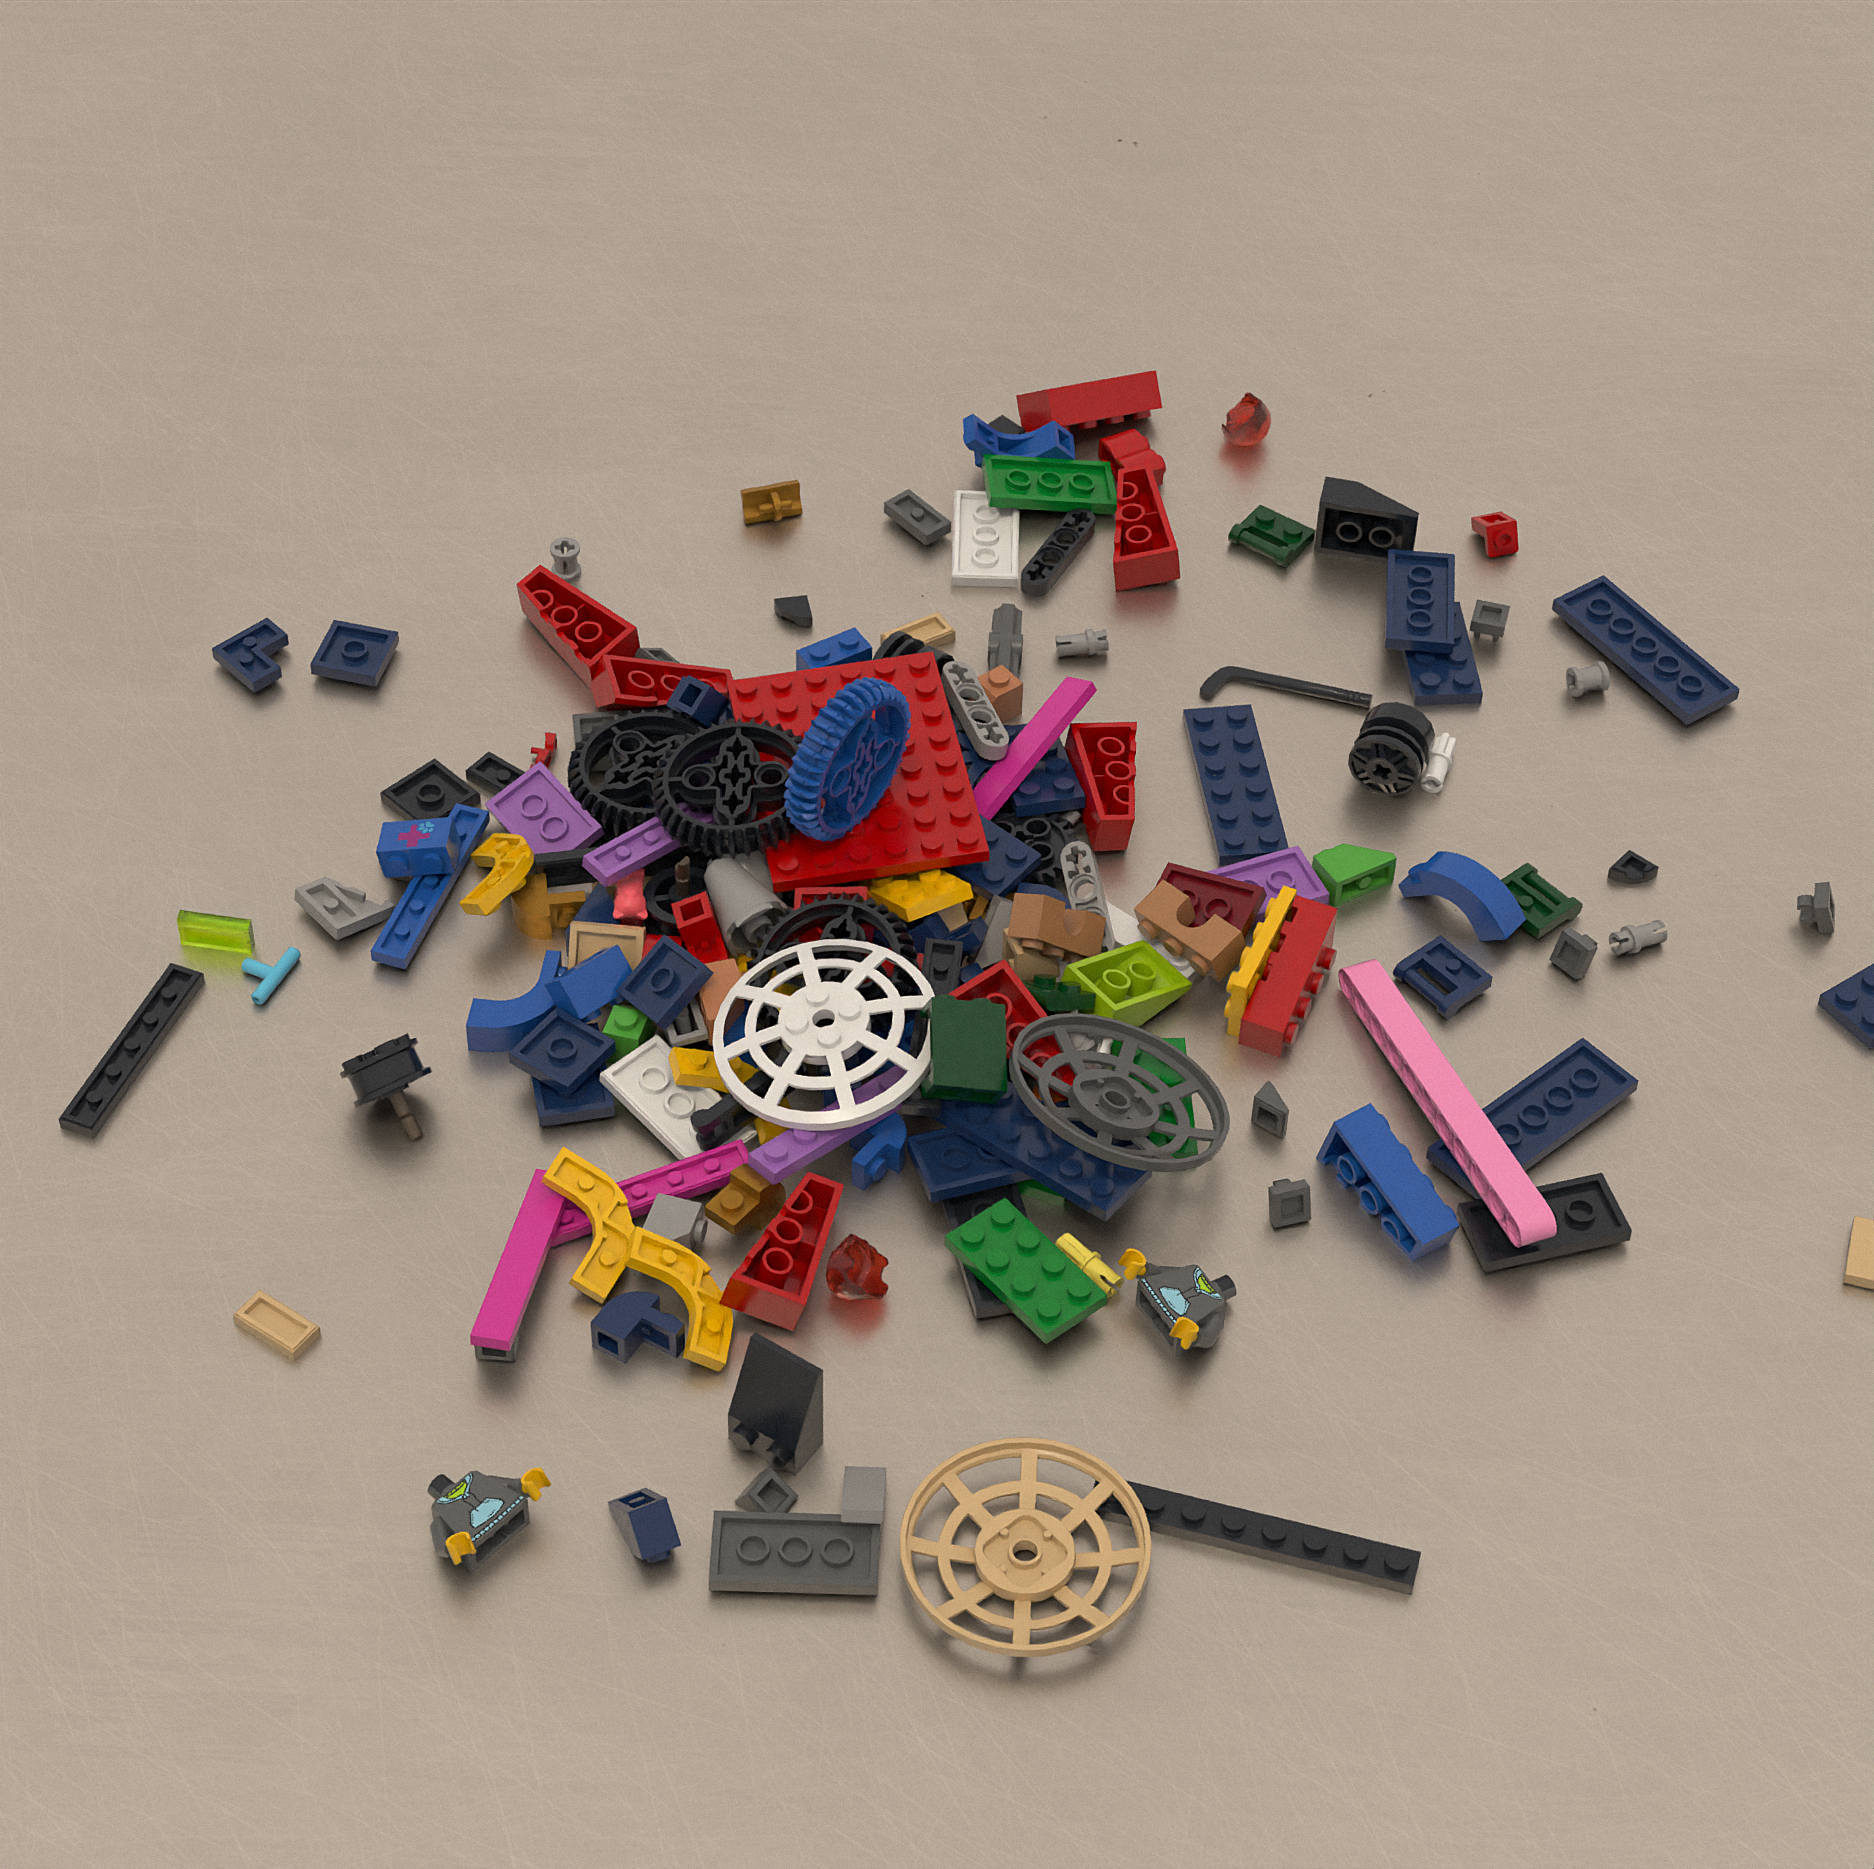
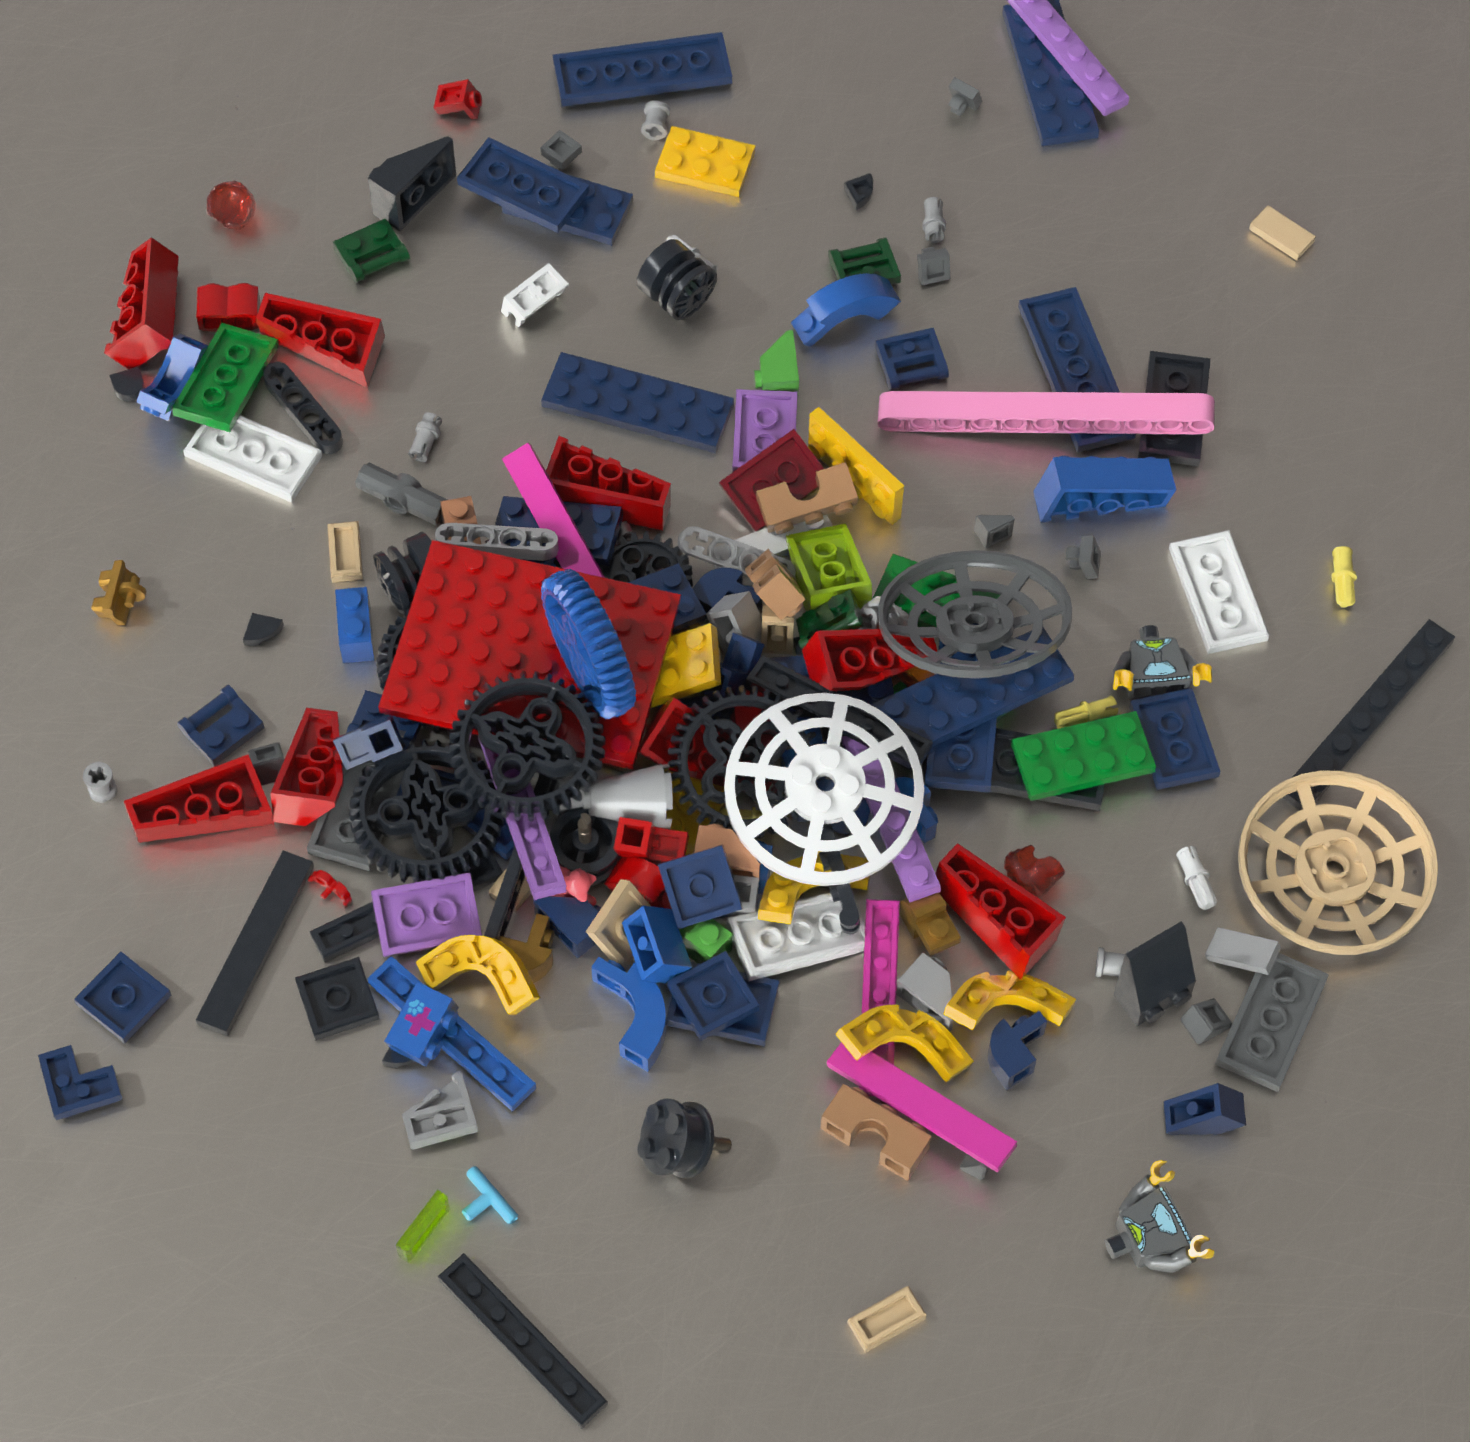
camera: 65 degrees left, 15 degrees up
dark grey plate [884,489,951,546] -> none
dark green panel [920,994,1008,1104] -> none
black piece [1199,666,1373,708] -> none
red wedge [1238,895,1338,1057] -> none
none -> dark blue plate [177,685,265,766]
none -> black tile [196,850,314,1036]
none -> white hinge [501,263,569,327]
none -> yellow plate [655,126,755,197]
none -> medium nougat arch [820,1084,932,1181]
none -> dark blue plate [1129,688,1221,790]
none -> white tile [1169,530,1269,654]
none -> white axle [1176,846,1217,910]
none -> light yellow axle [1331,546,1357,608]

